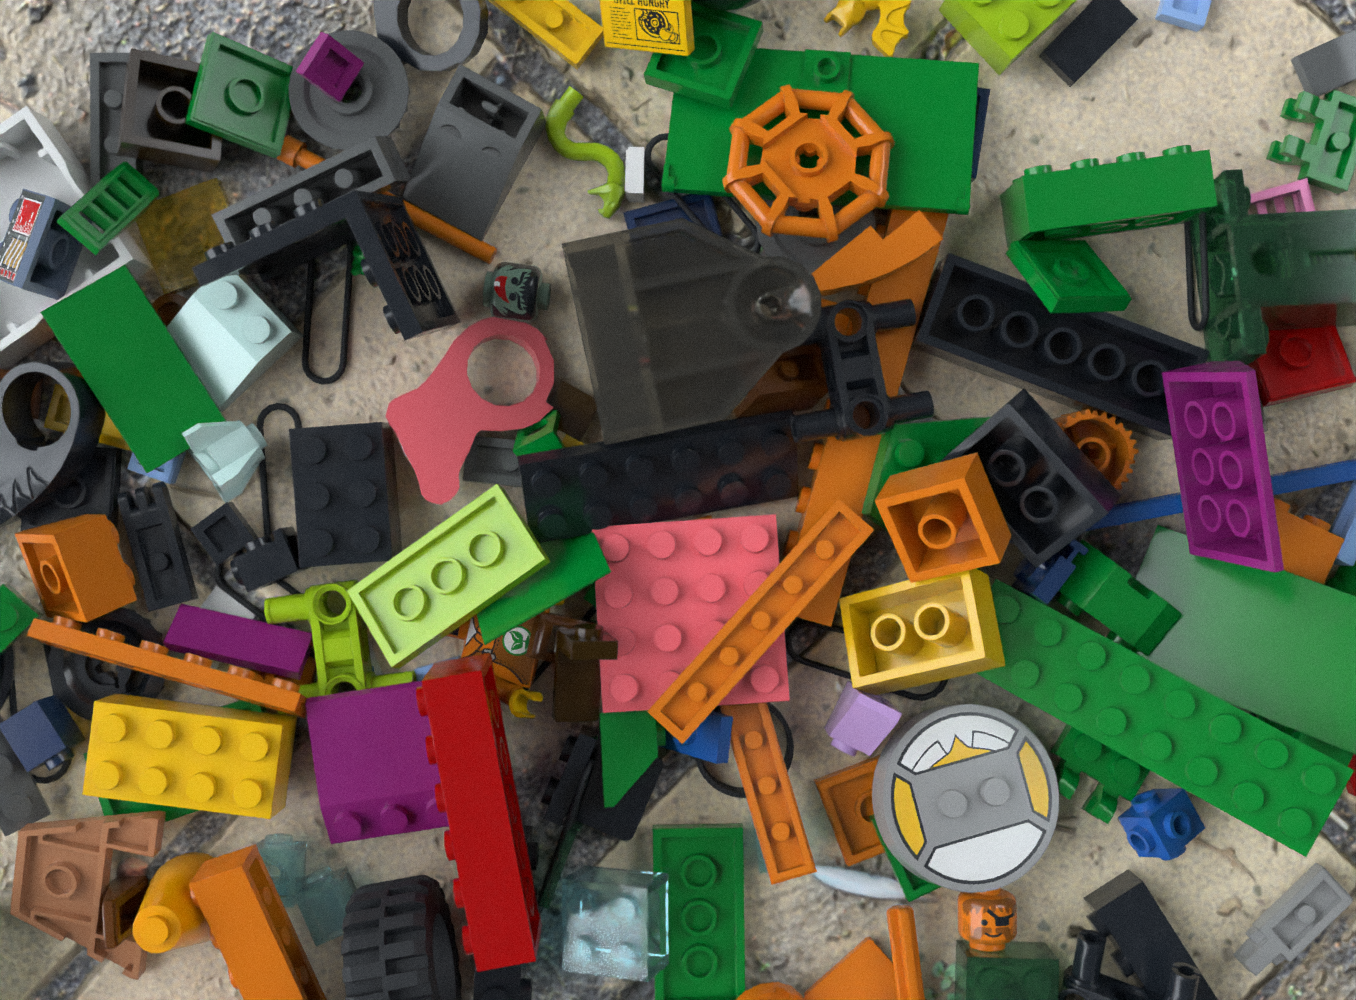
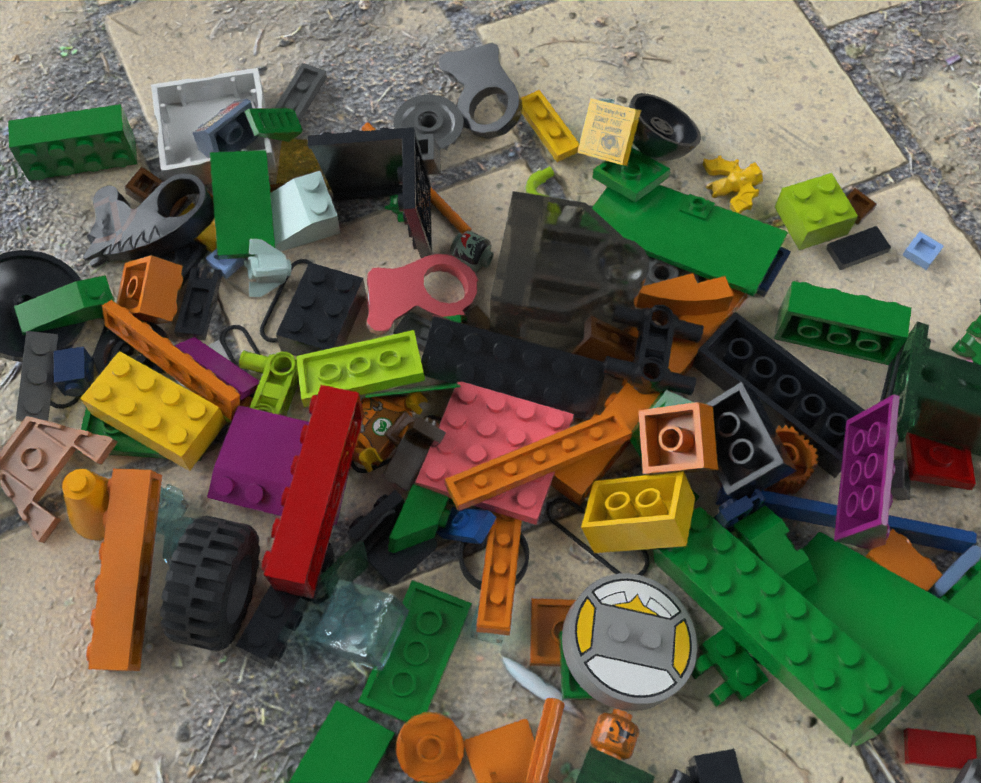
camera: 25 degrees right, 25 degrees down
reddish brown slope [102,875,149,949] -> none
dark brown brick [117,48,222,173] -> none
green tile [185,31,293,158] -> none
black plate [190,502,259,566] -> none
black brick [230,527,311,592] -> none
magenta tile [295,32,364,102] -> none
black piece [302,242,354,385] -> none
dark grey slope [402,64,546,241] -> none
orange plate [722,84,895,243] -> none
lavender slope [824,681,902,757] -> none
green tile [1006,240,1132,313] -> none
blue brick [1118,788,1205,861] -> none

